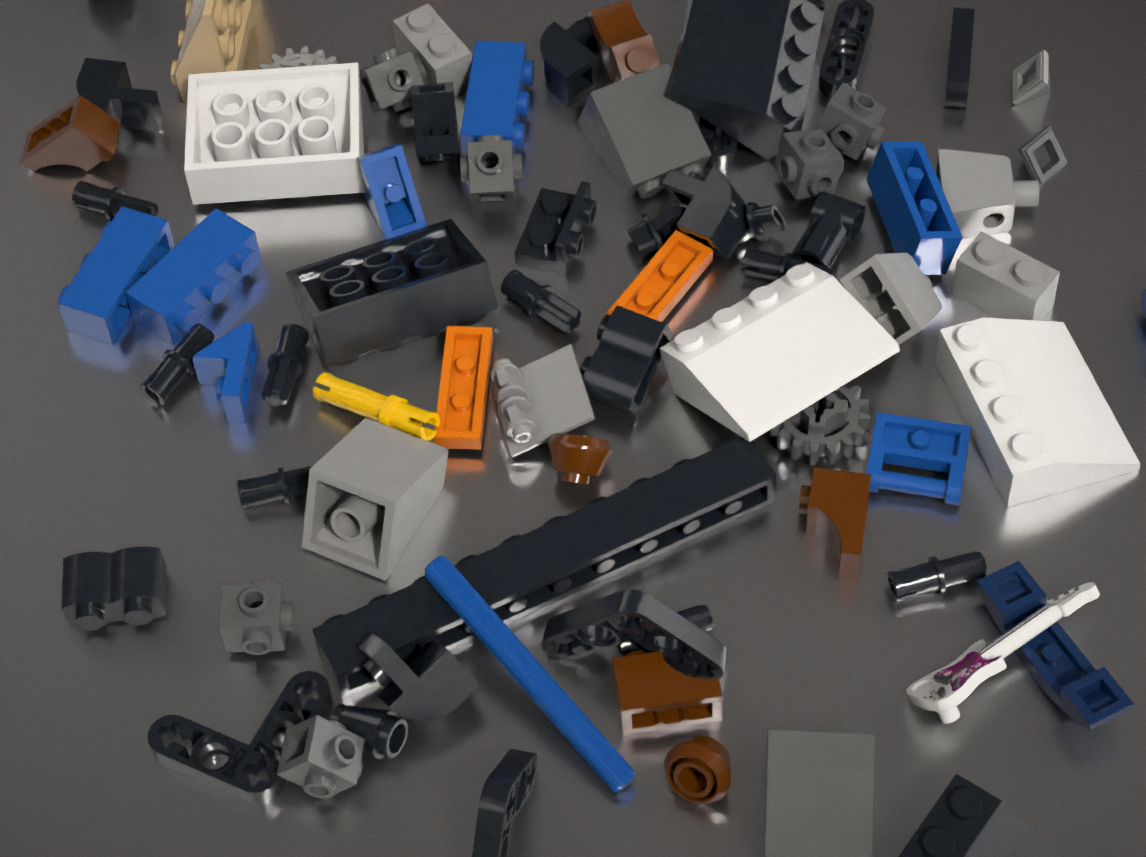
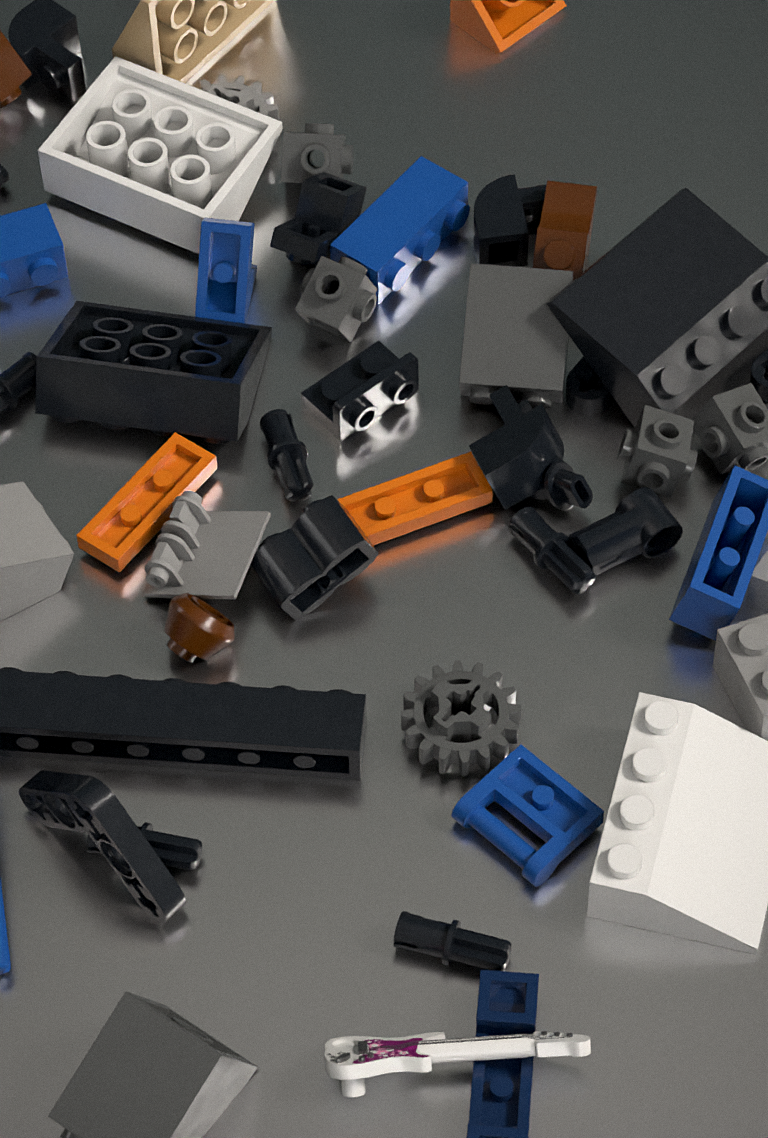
camera: 30 degrees right, 0 degrees up
yellow pin [313,372,440,441] -> none
light grey brick [392,3,472,98] -> none
reddish brown arch [612,650,723,735] -> none
black piece [627,206,686,257] -> none
white slope [659,262,900,442] -> none
reddish brown cone [664,736,731,804] -> none
reddish brown arch [798,467,871,581] -> none
light grey torso [839,253,942,345] -> none

